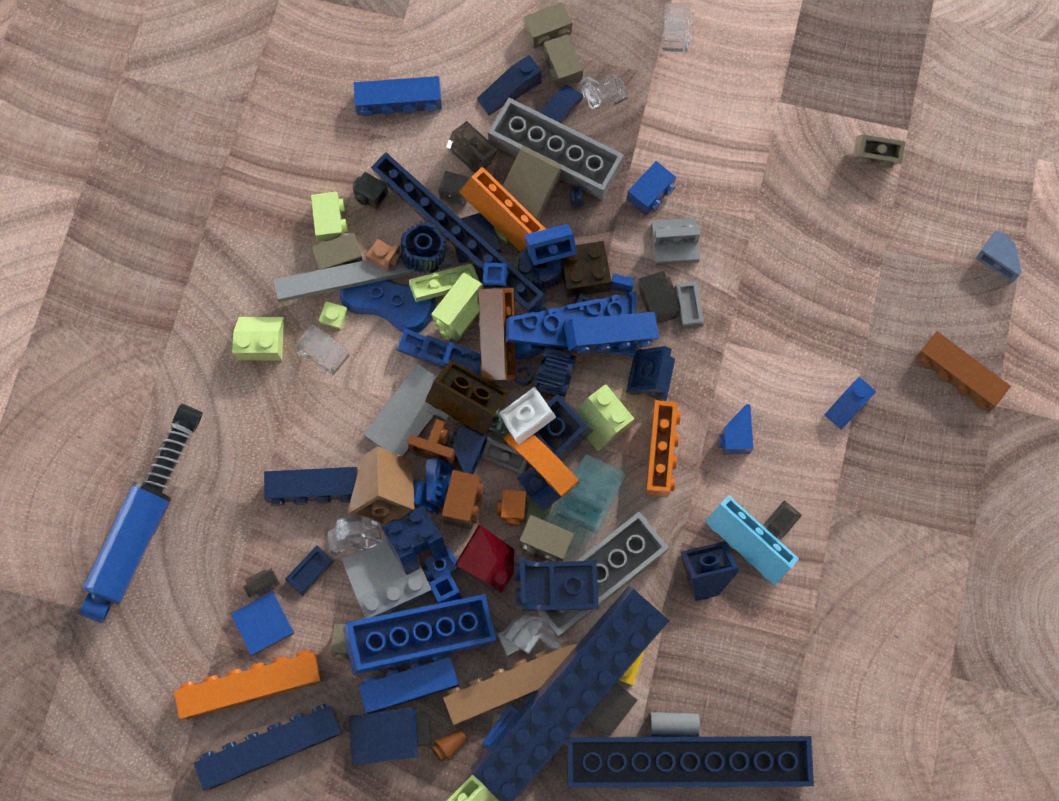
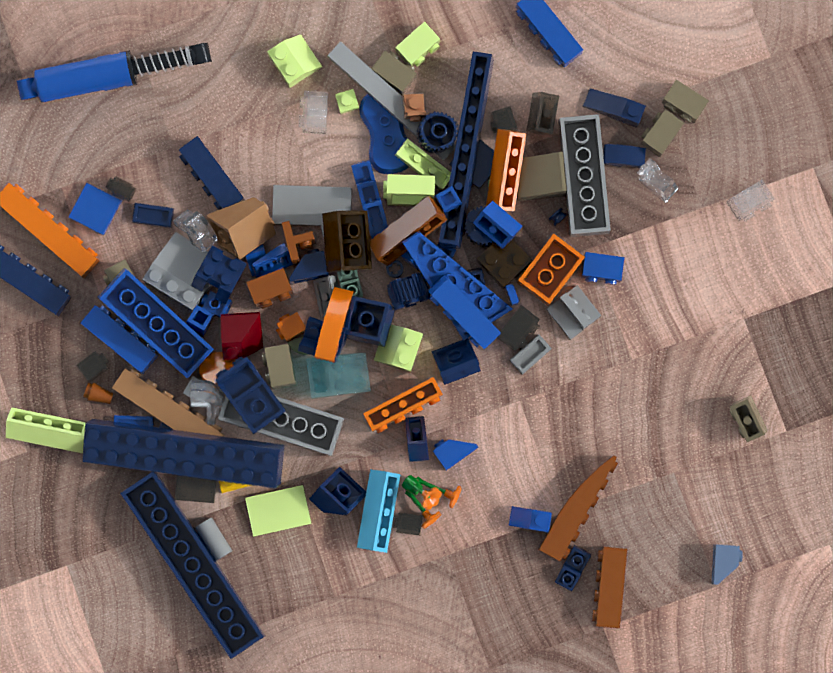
camera: 55 degrees right, 10 degrees up
dark blue tile [349,708,419,765] -> none
pearl dark grey brick [353,172,389,210] -> none
white tile [498,387,556,444] -> none
none -> orange tile [199,352,236,387]
none -> yellowish green tile [245,485,312,537]
none -> plant [402,475,462,529]
none -> dark blue slope [405,416,429,462]
none -> orange brick [517,234,585,306]
none -> dark orange slope [538,455,618,562]
none -> dark blue slope [555,545,592,591]

